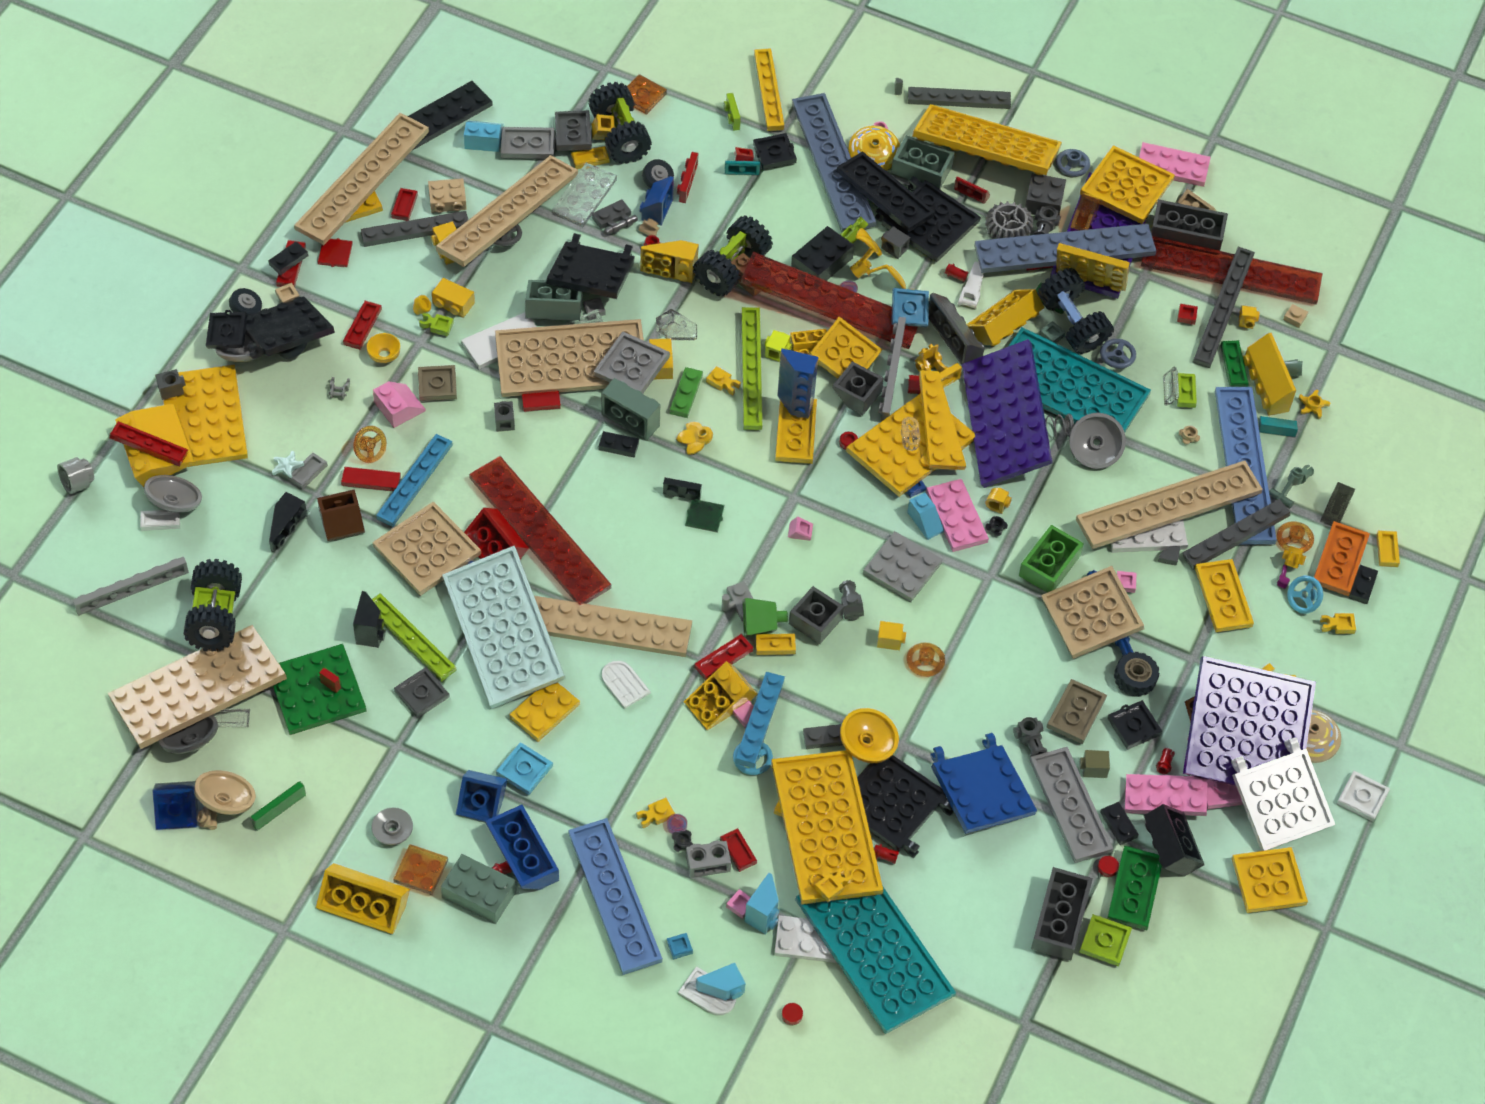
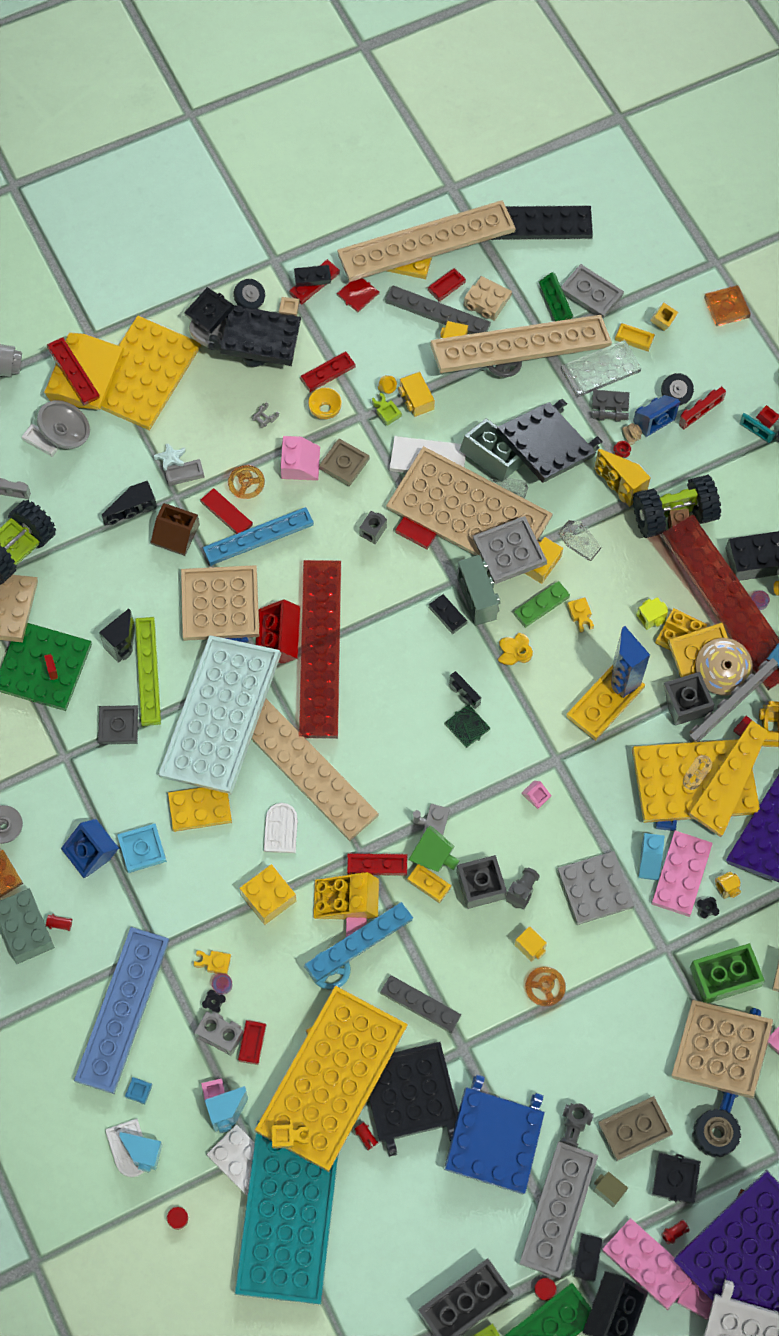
camera: 40 degrees right, 10 degrees up
dark grey brick [155,369,186,400] -> none
medium azure slope [464,121,504,152] -> none
blue slope [485,804,559,889] -> none
dark grey plate [555,110,592,151] -> none
light grey tile [583,298,605,319] -> none
black plate [588,82,652,164] -> none
lime plate [742,307,762,430] -> none
red tile [839,431,858,450] -> none
yellow dish [840,708,899,763] -> none
none -> yellow brick [239,864,297,925]
none -> green tile [539,272,574,321]
none -> tan dish [695,638,753,696]

